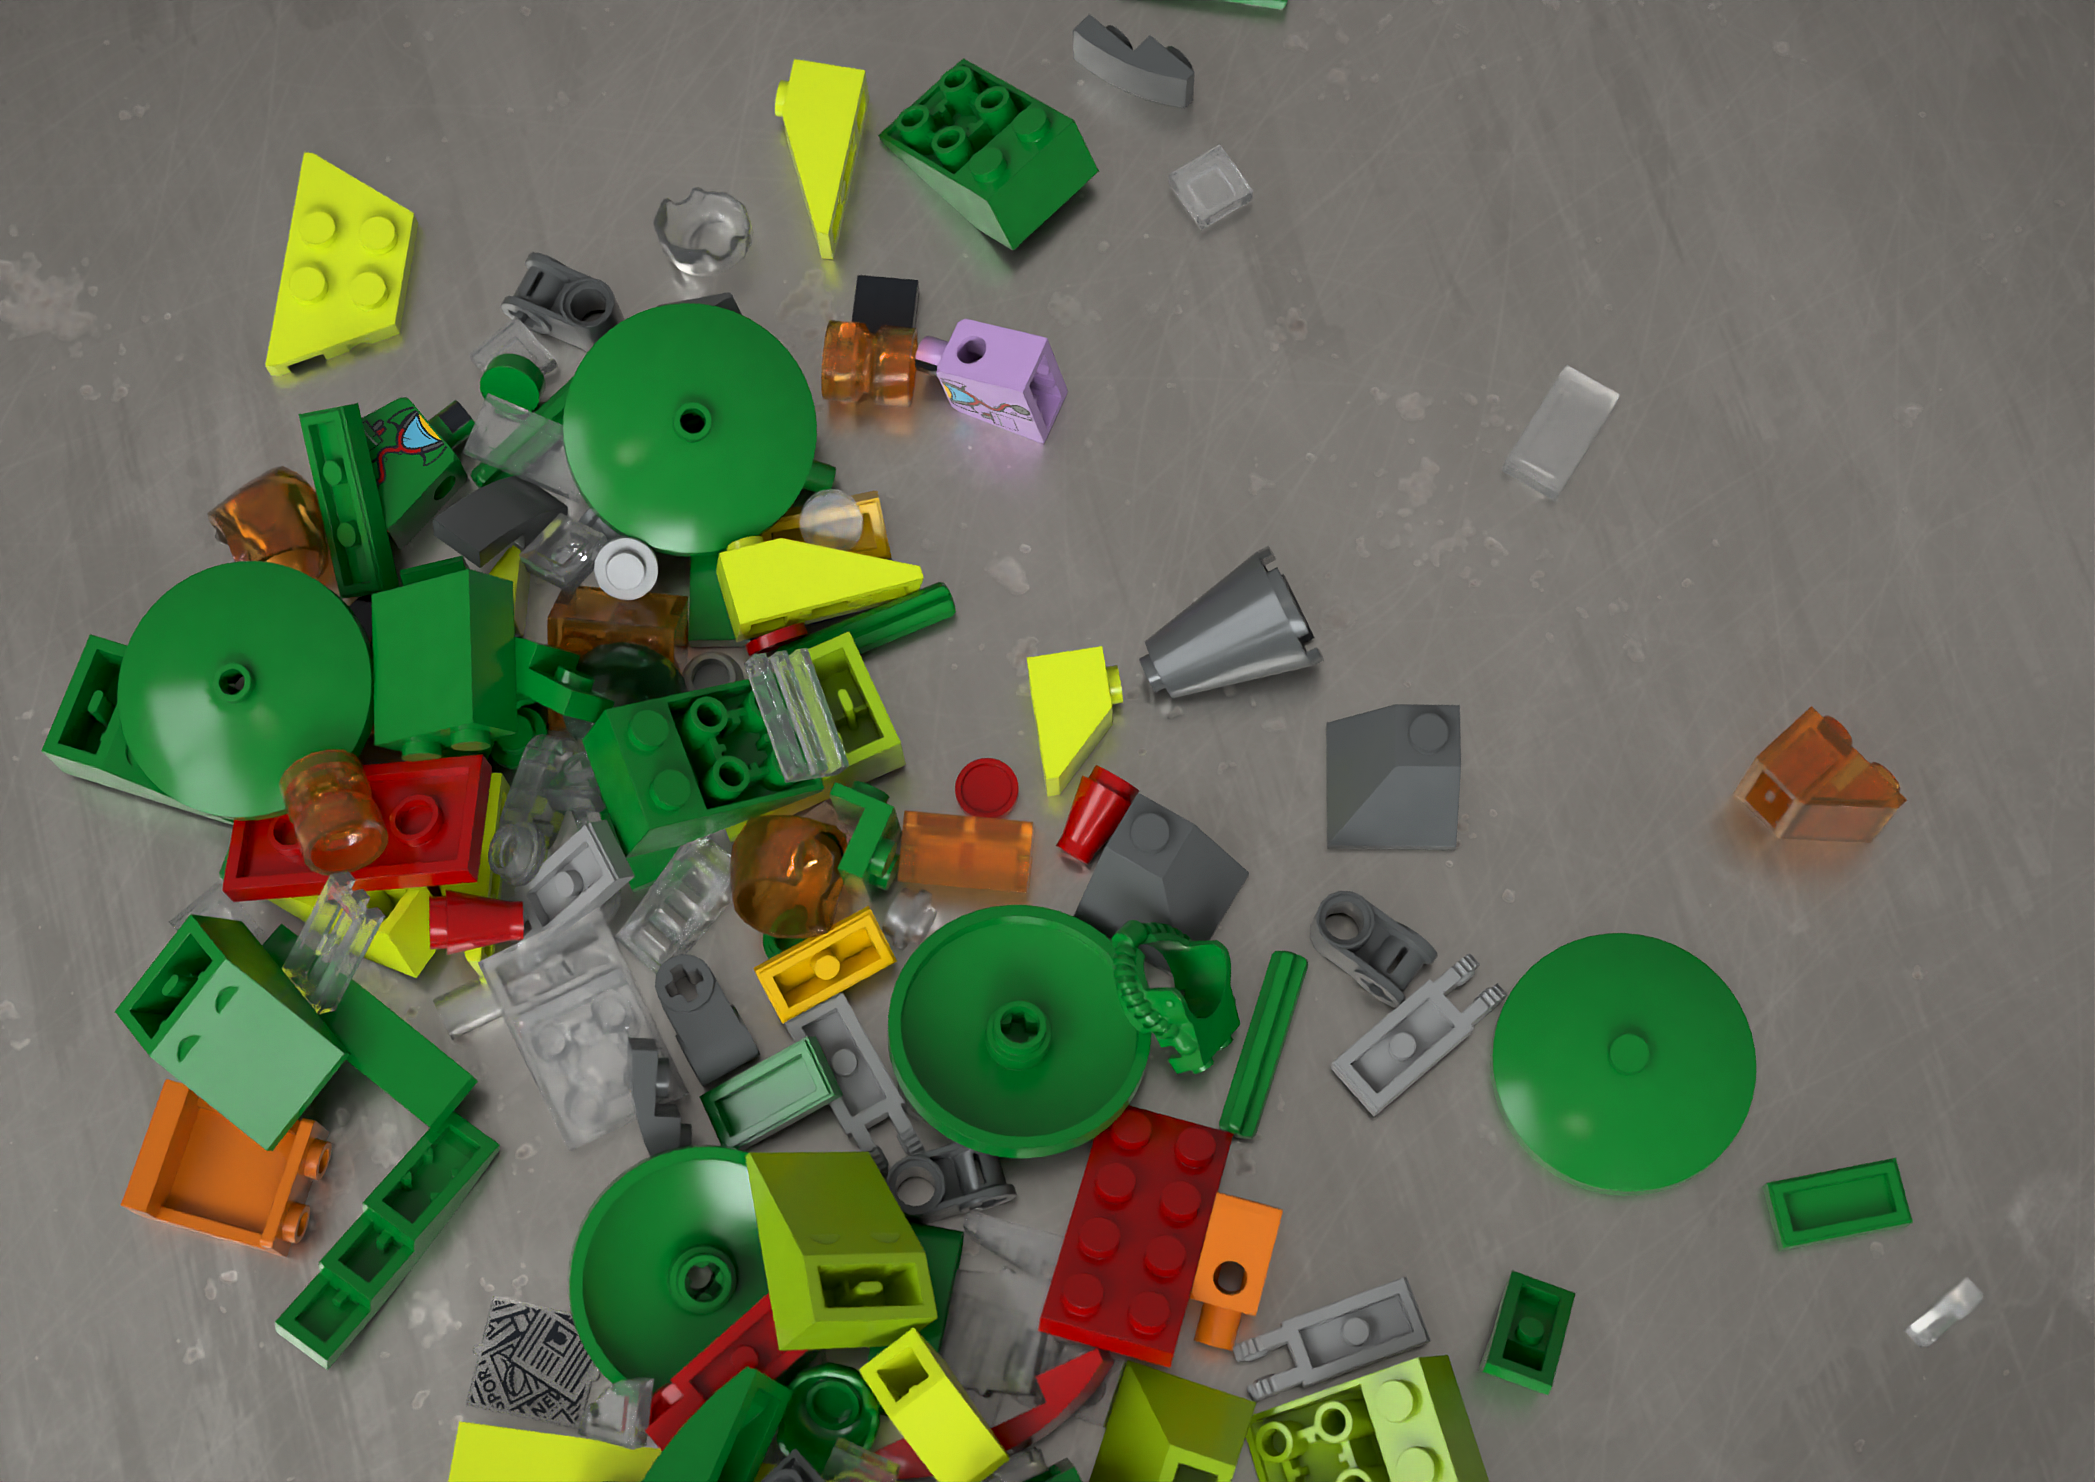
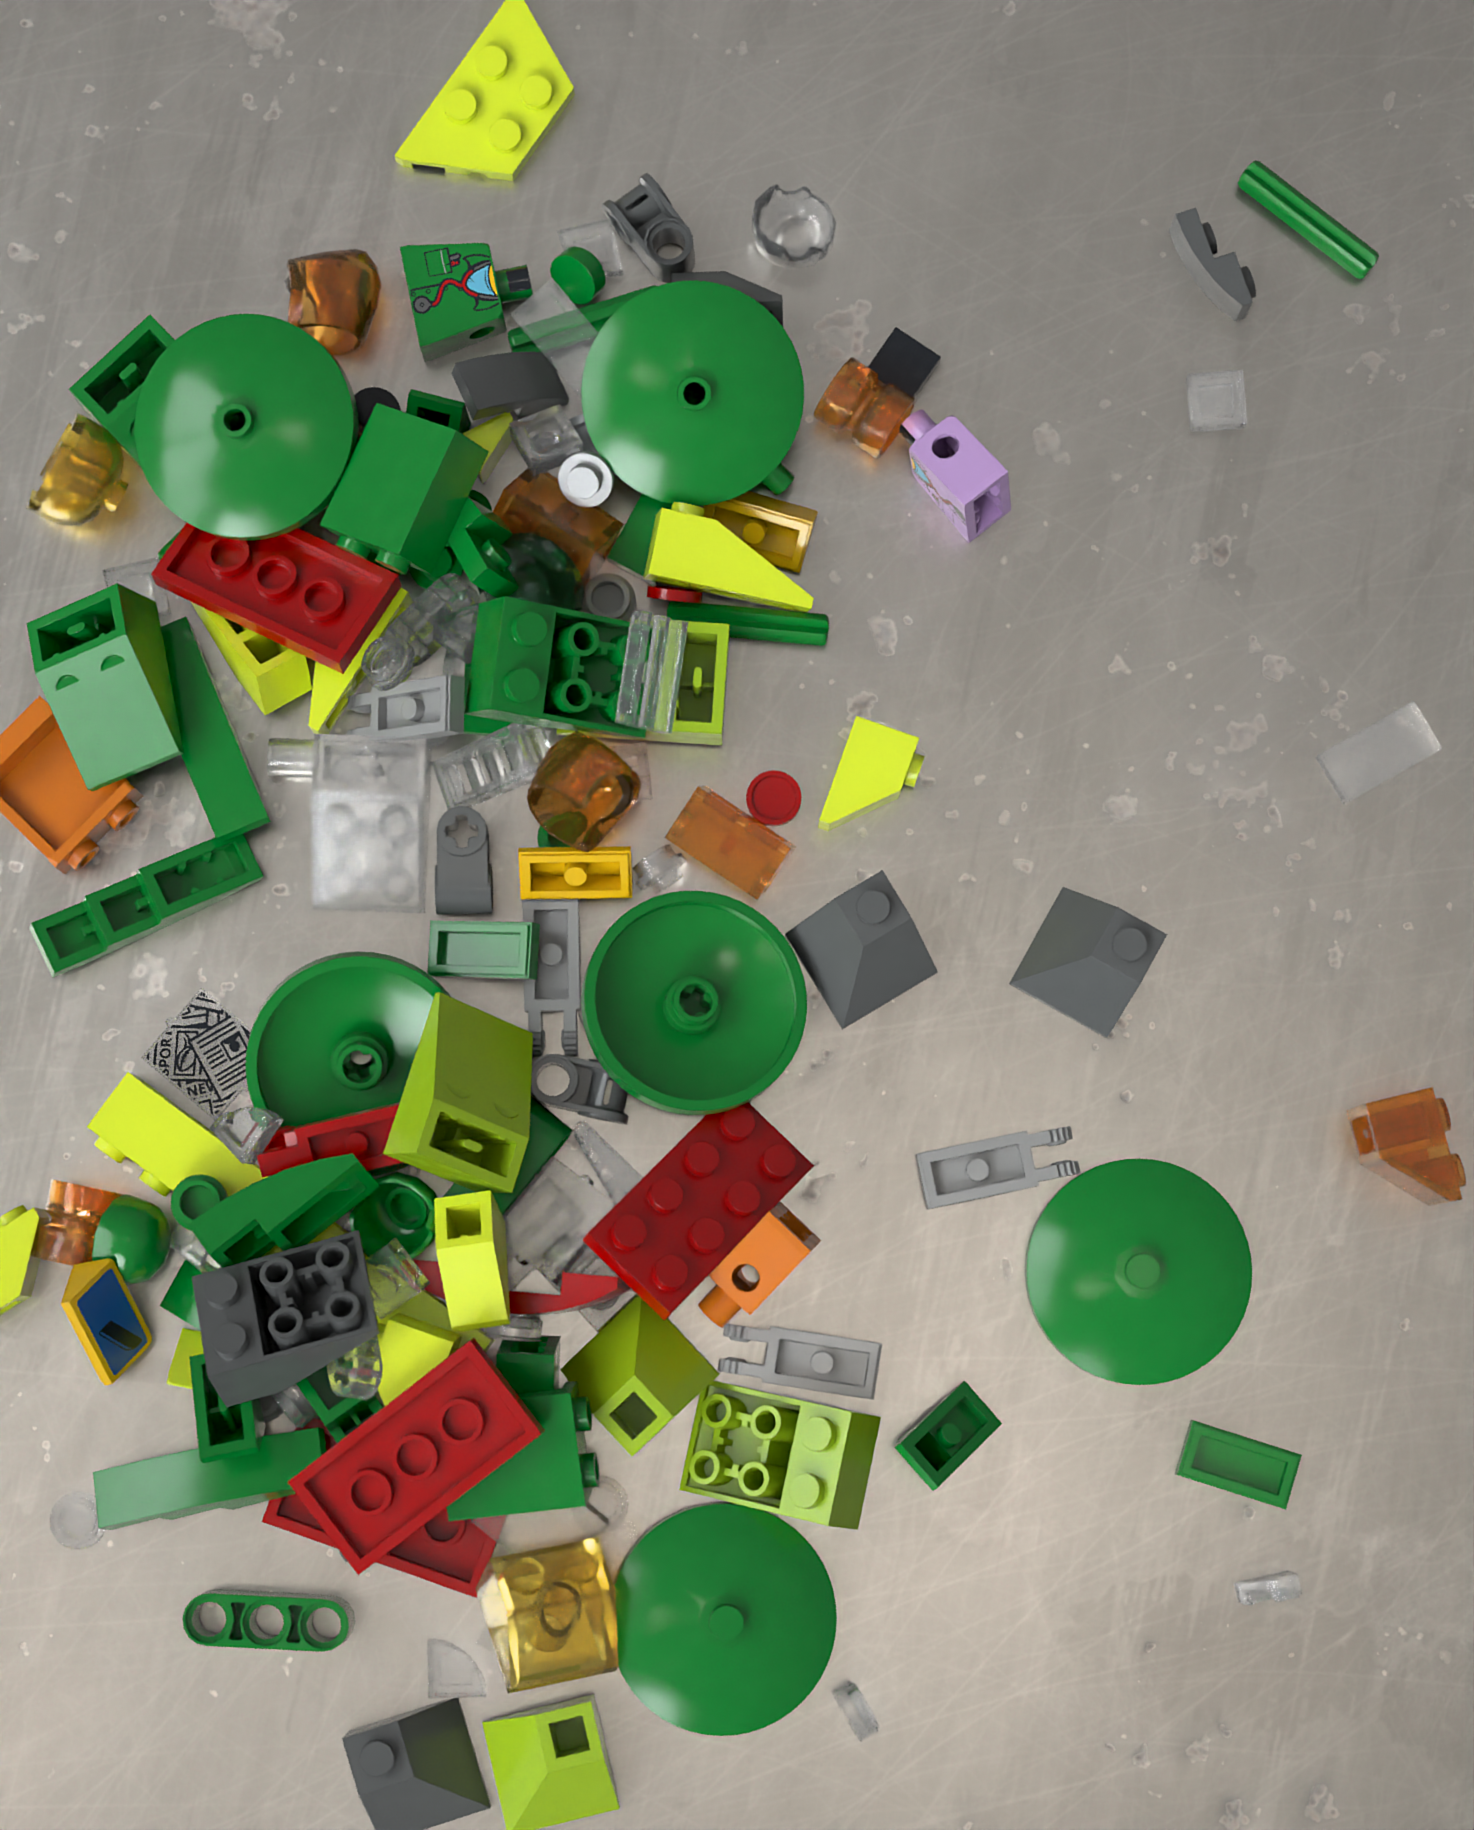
camera: 25 degrees right, 10 degrees up
clear orange wheel [279,750,388,875] -> none
clear tile [282,871,385,1014] -> none
green tile [299,403,400,599] -> none
red cone [429,890,524,955] -> none
dark grey slope [627,1037,692,1156] -> none
neon yellow slope [775,59,870,260] -> none
clear tile [800,489,863,551] -> none
green bracket [829,781,902,903] -> none
green slope [878,58,1099,250] -> none
red cone [1055,765,1140,865] -> none
green piece [1111,920,1241,1074] -> none
dark grey cone [1139,546,1324,698] -> none
green axle [1219,950,1308,1139] -> none
dark grey piece [1310,891,1437,1008] -> none
none -> clear yellow cylinder [25,412,129,526]

